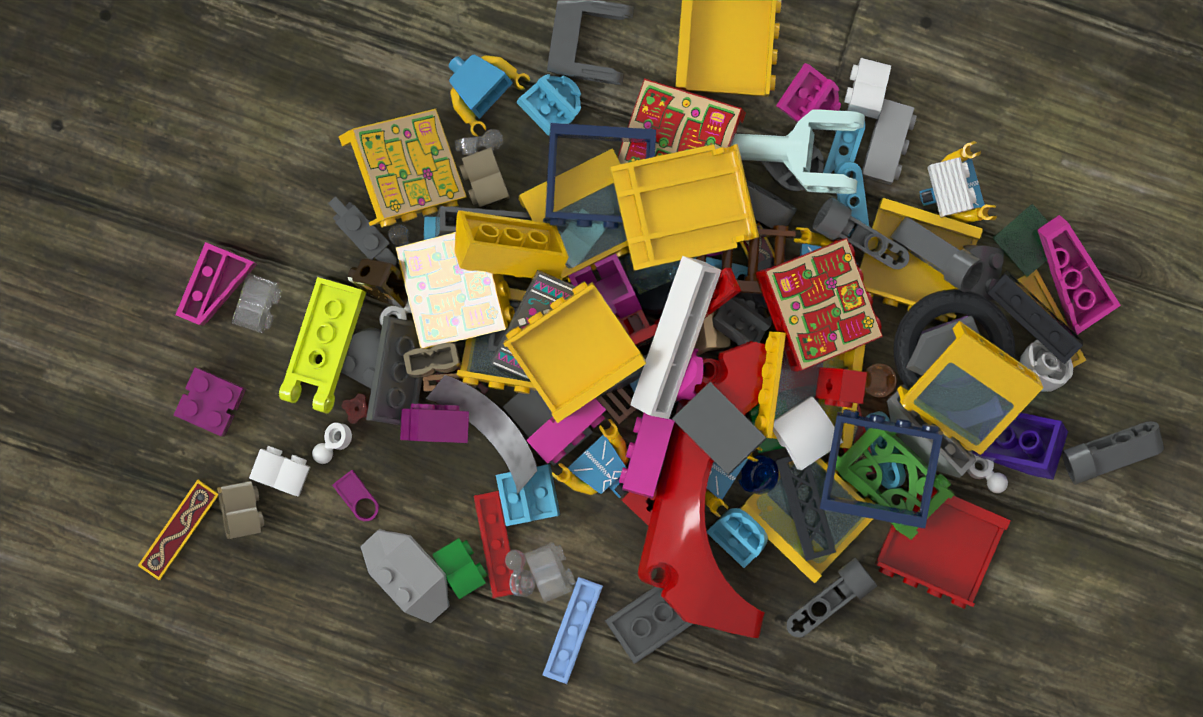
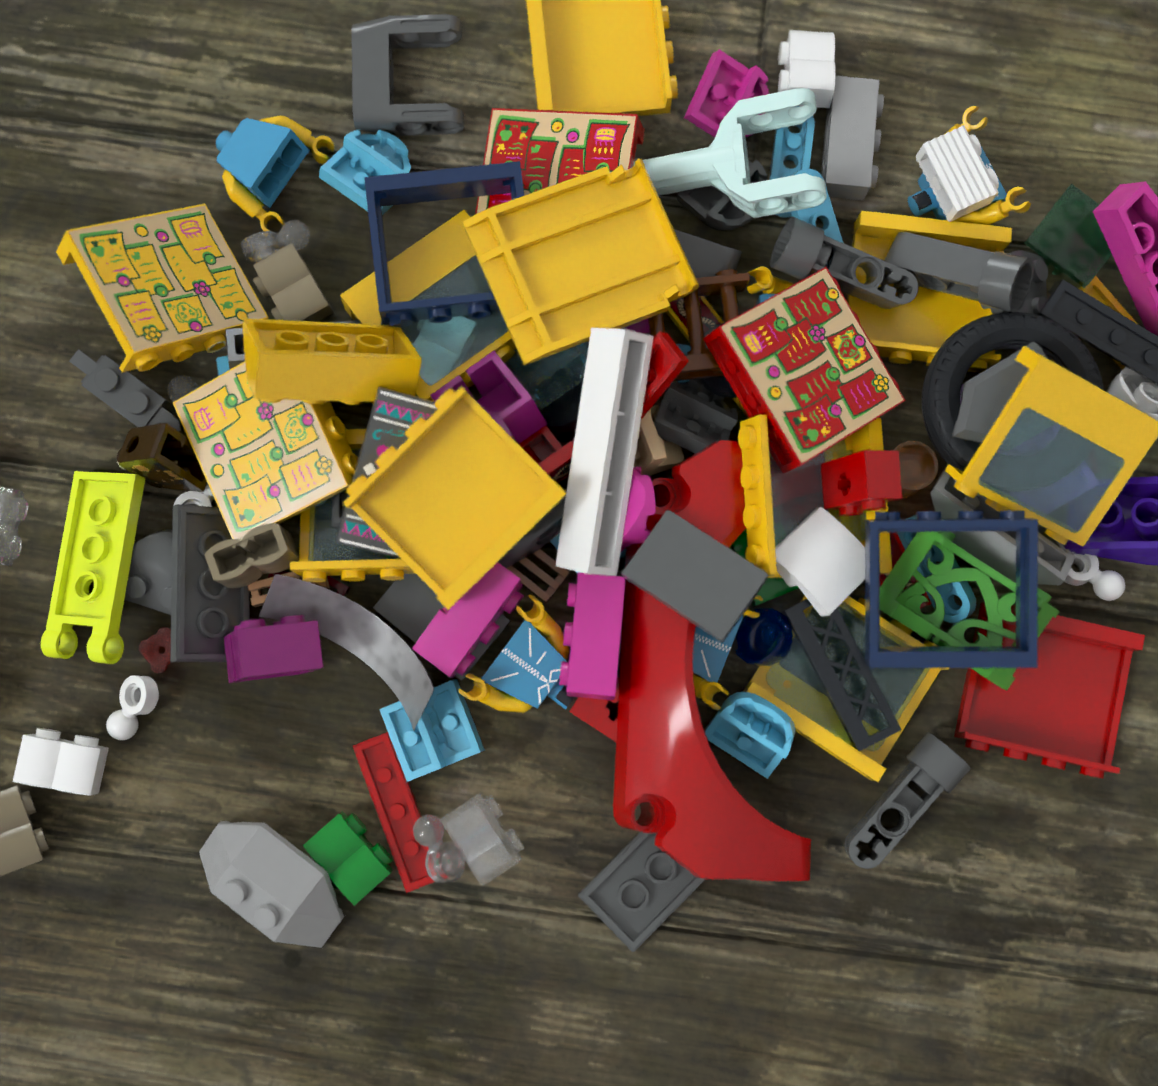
camera: 10 degrees left, 5 degrees down
magenta piece [332,470,379,521] -> none
light blue tile [543,577,603,684] -> none

